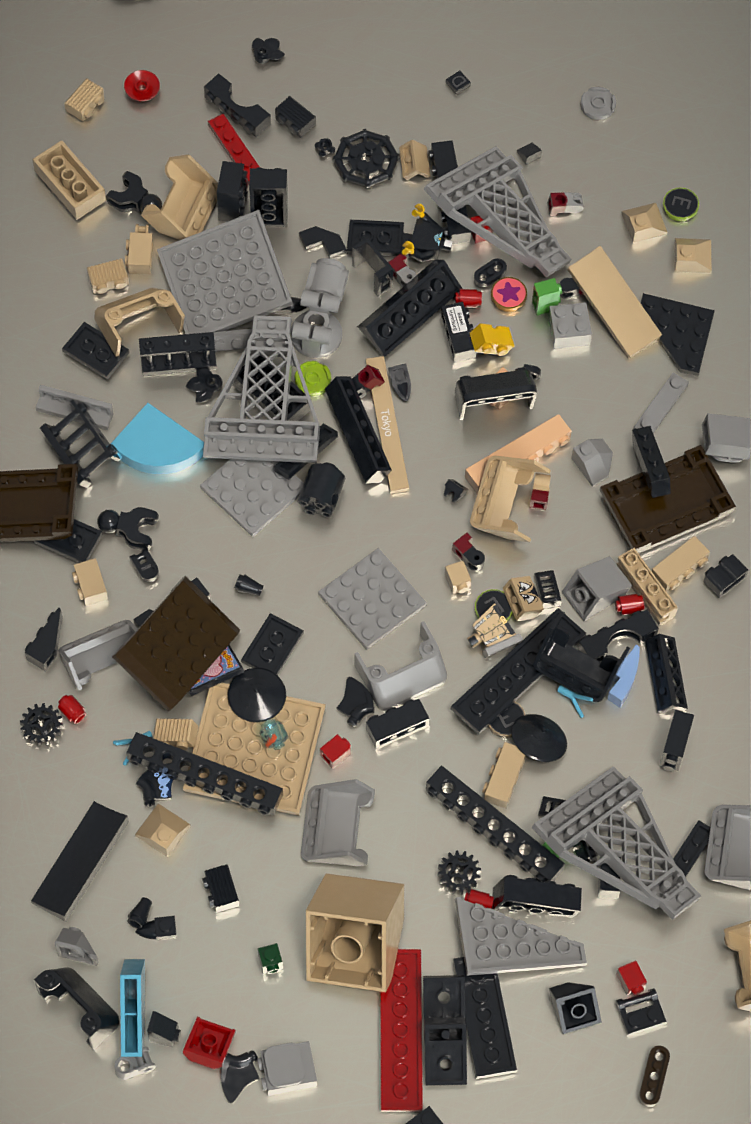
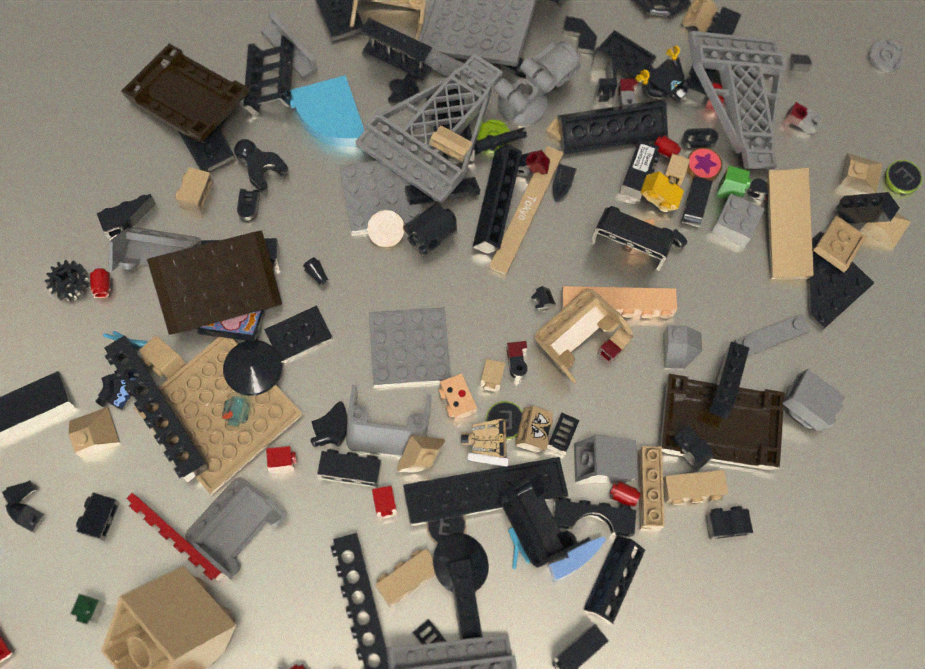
camera: 30 degrees right, 5 degrees up
black gear [437,850,481,895] -> none
none -> red plate [126,493,225,581]
none -> tile [367,210,404,247]
none -> red brick [372,485,397,518]
none -> tan slope [397,435,445,473]
none -> tan panel [429,126,472,162]
none -> light nougat brick [438,373,477,422]
none -> black plate [448,557,482,640]
none -> black pin [474,127,527,155]
none -> tan tile [545,117,561,143]
none -> tan brick [664,154,690,187]
none -> black brick [672,425,713,472]
none -> black beam [681,176,713,227]
none -> tan tile [813,215,867,272]
none -> black brick [835,192,900,224]

